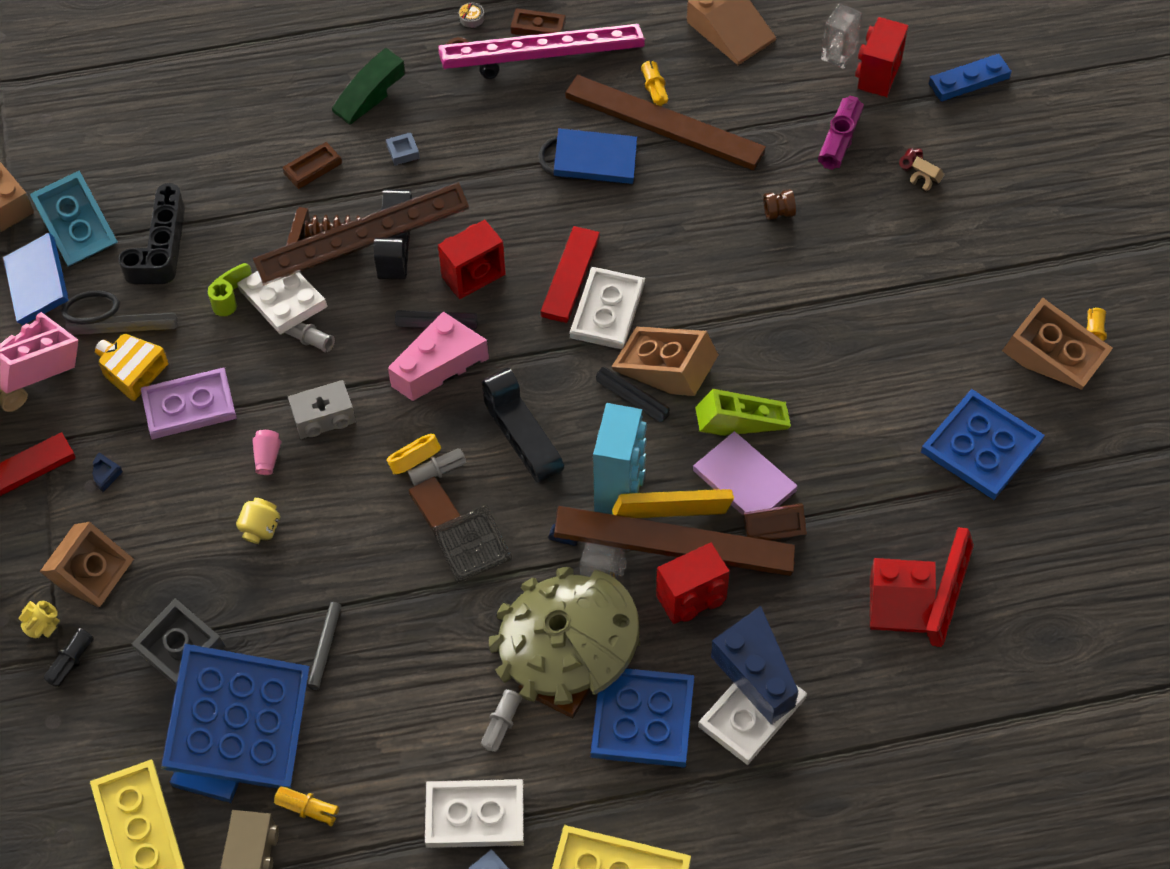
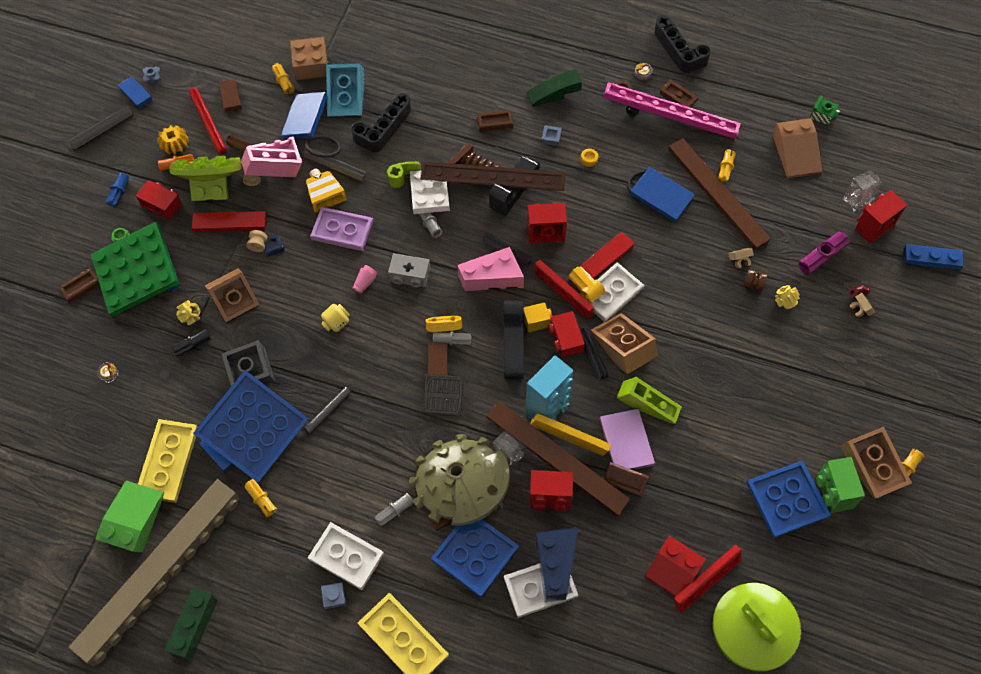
camera: 30 degrees right, 5 degrees up
none -> tan wheel [246,230,267,252]
none -> yellow brick [523,303,552,333]
none -> red tile [535,260,594,320]
none -> red brick [548,311,585,358]
none -> yellow piece [569,267,606,303]
none -> yellow tile [580,149,598,167]
none -> lime bracket [713,583,801,672]
none -> tan tile [728,248,754,268]
none -> light yellow gear [775,285,800,309]
none -> bright green brick [816,457,865,513]

